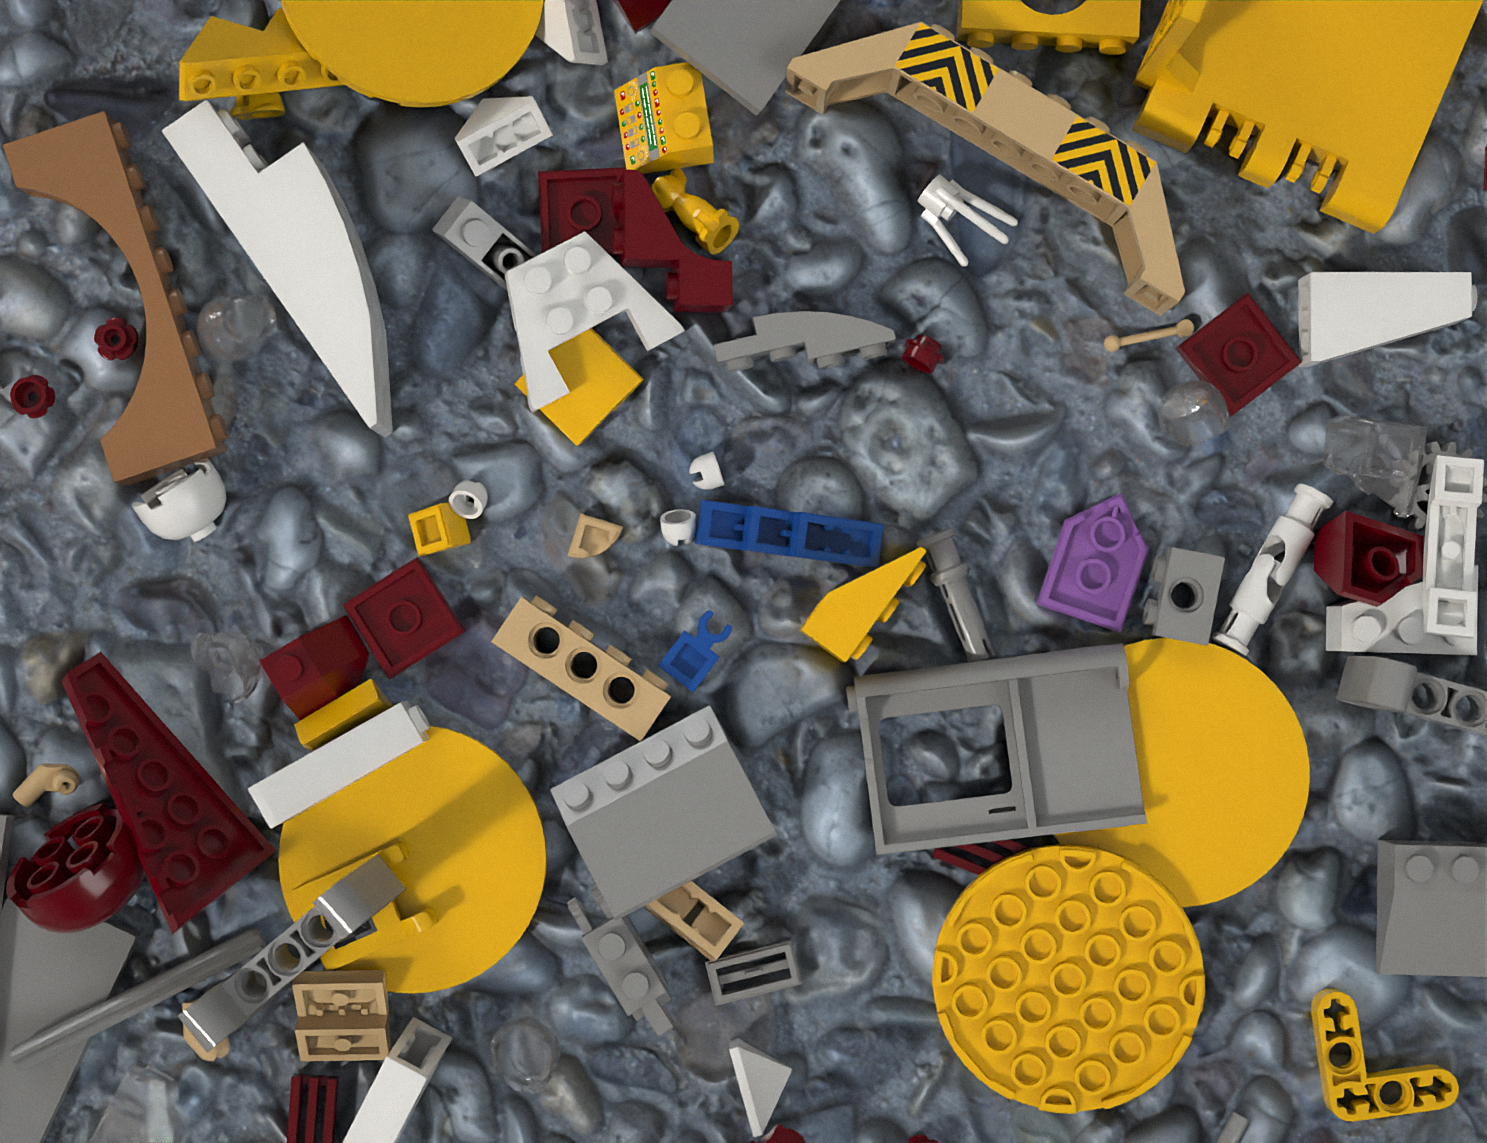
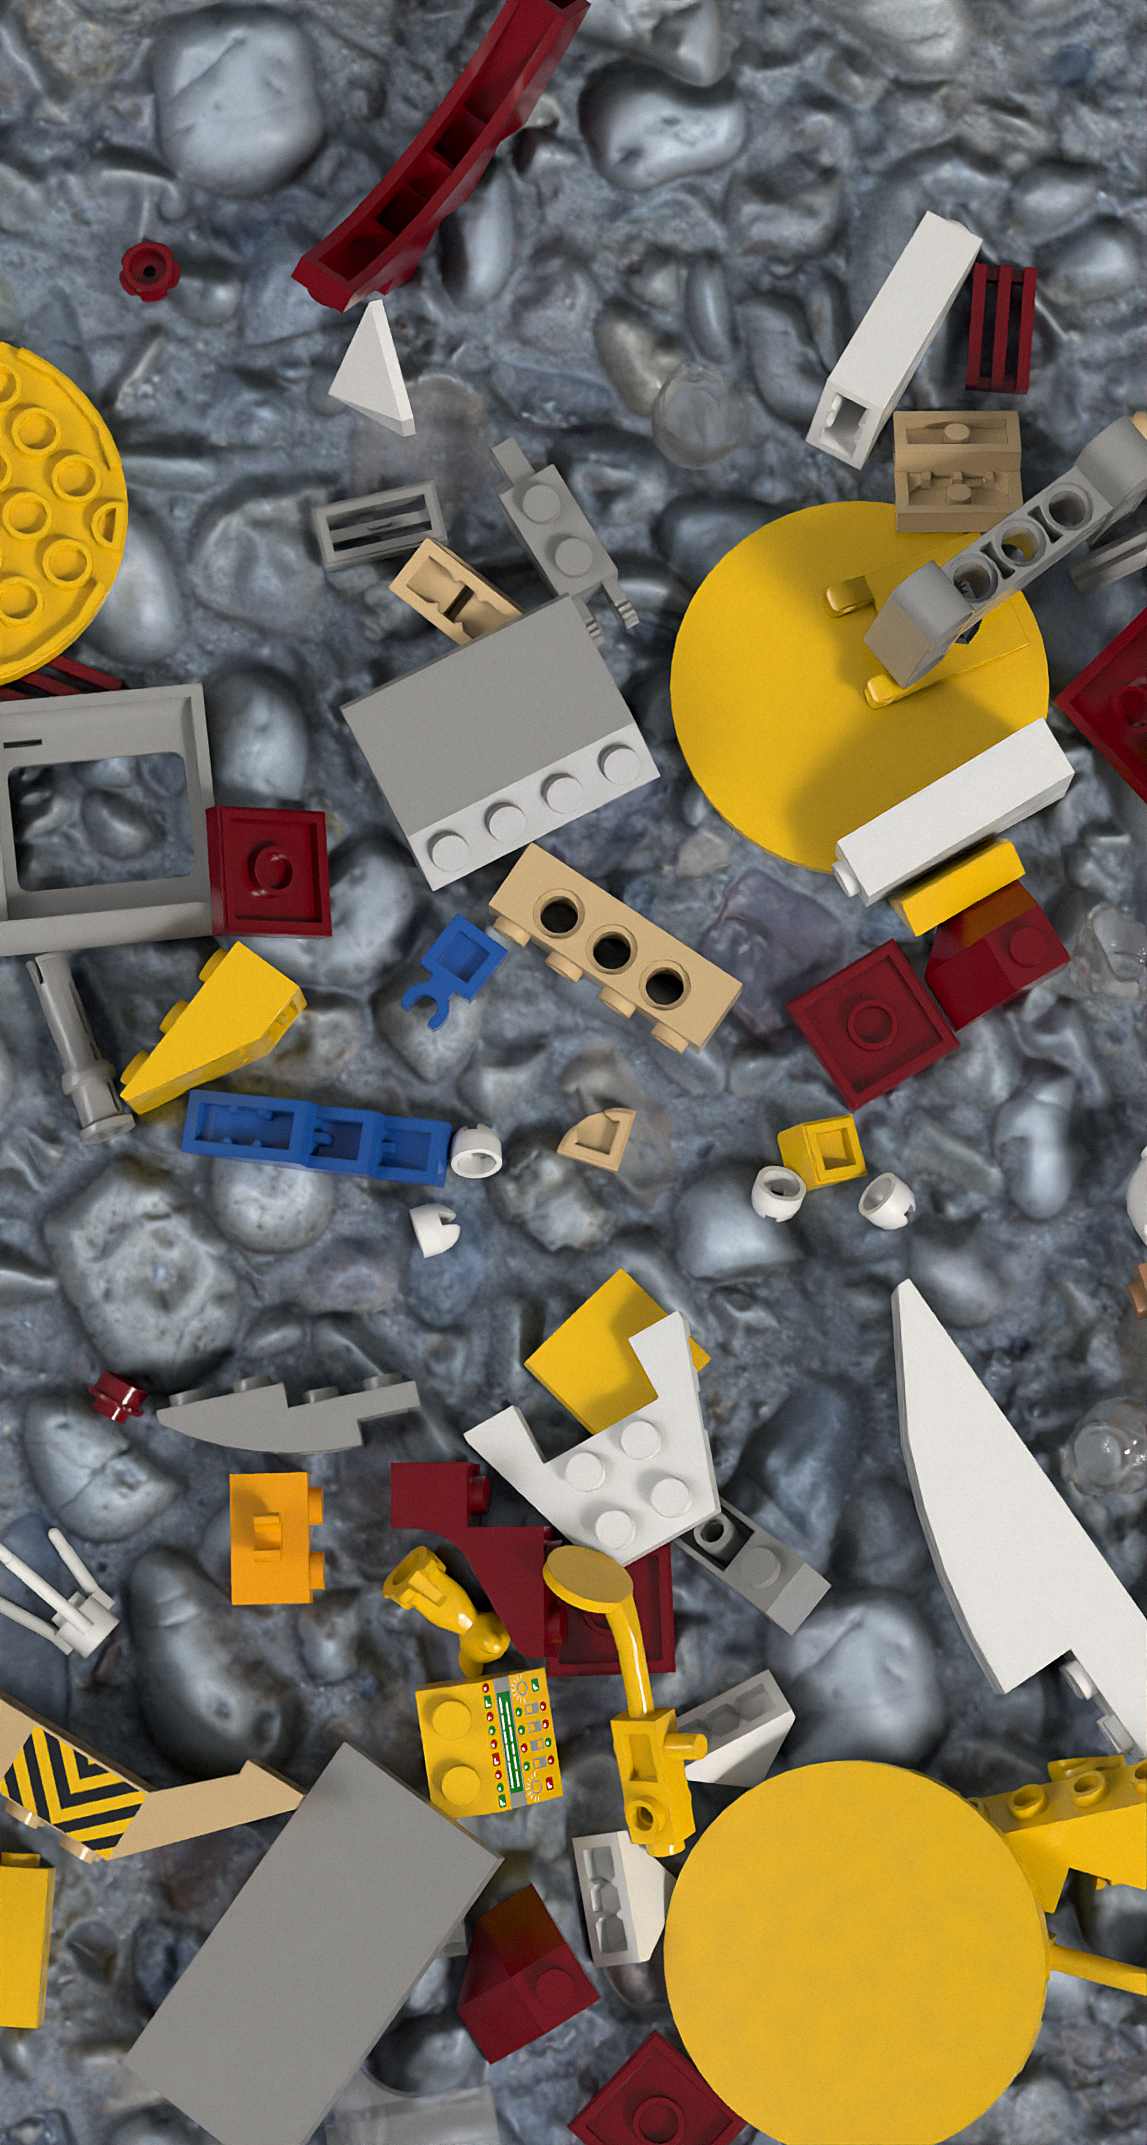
camera: 175 degrees left, 5 degrees down
none -> dark red tile [205,805,332,940]
none -> light orange brick [229,1472,325,1606]
none -> yellow piece [543,1545,708,1857]
none -> white hinge [859,1173,916,1230]

